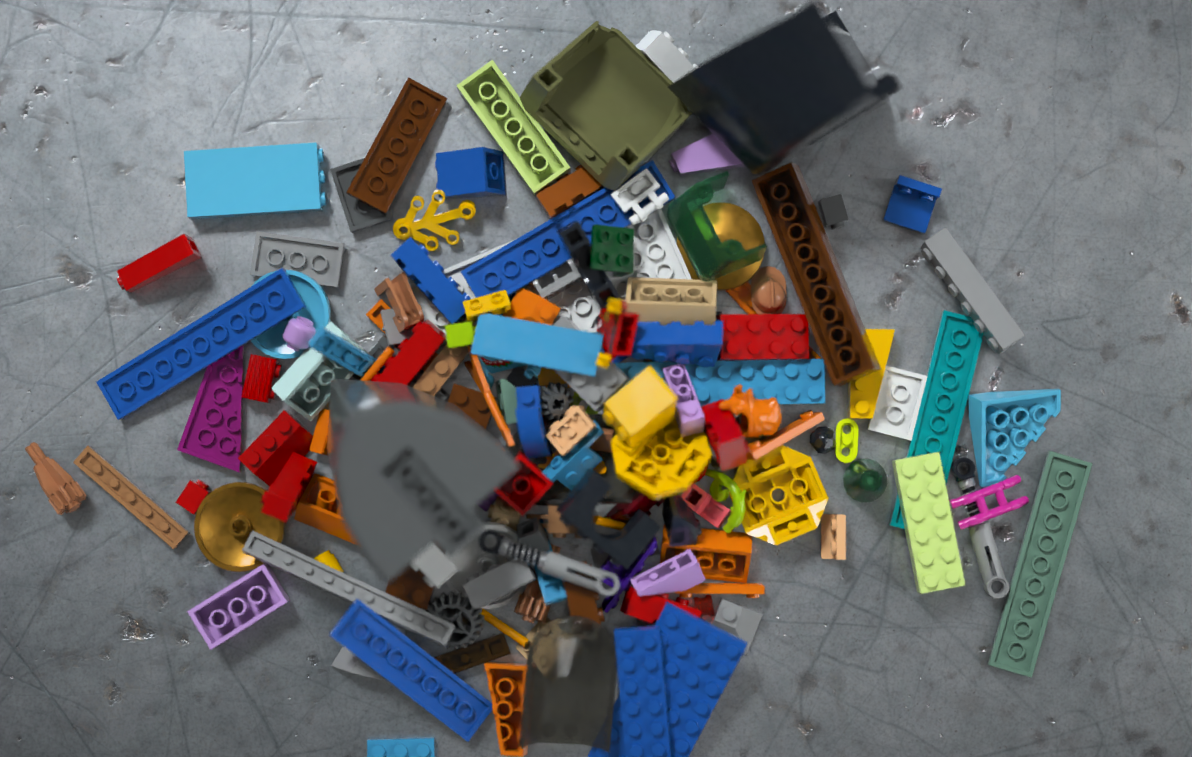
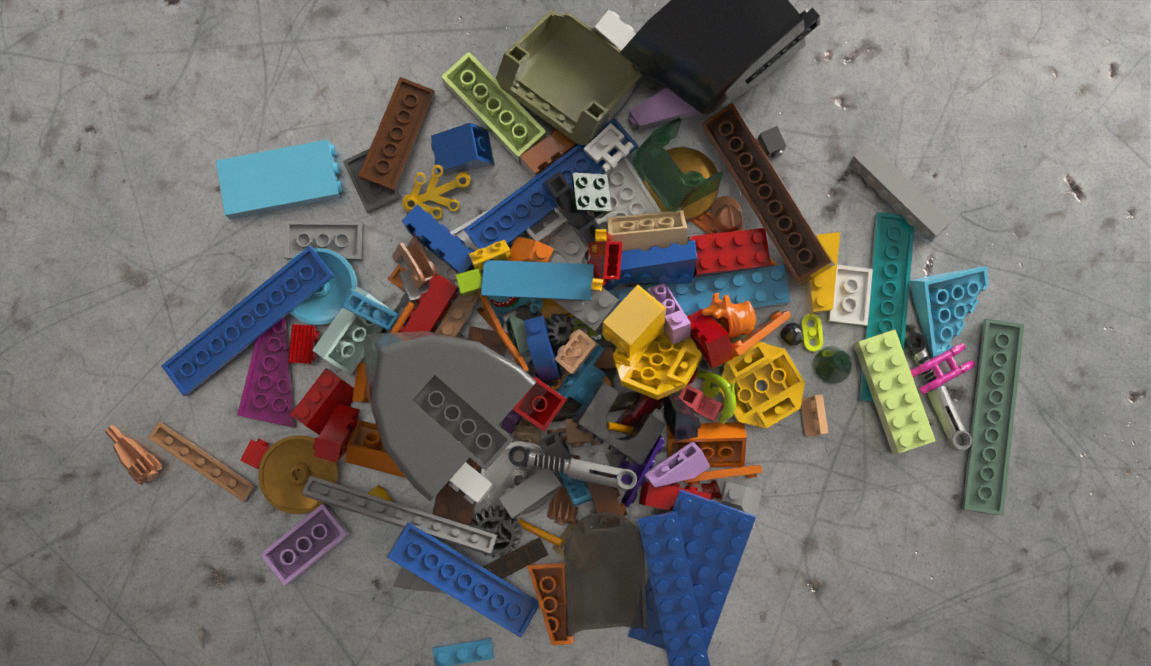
camera: 15 degrees left, 5 degrees down
red slope [117,233,202,293] -> none
lavender head [283,316,316,351] -> none
blue bracket [883,175,942,233] -> none

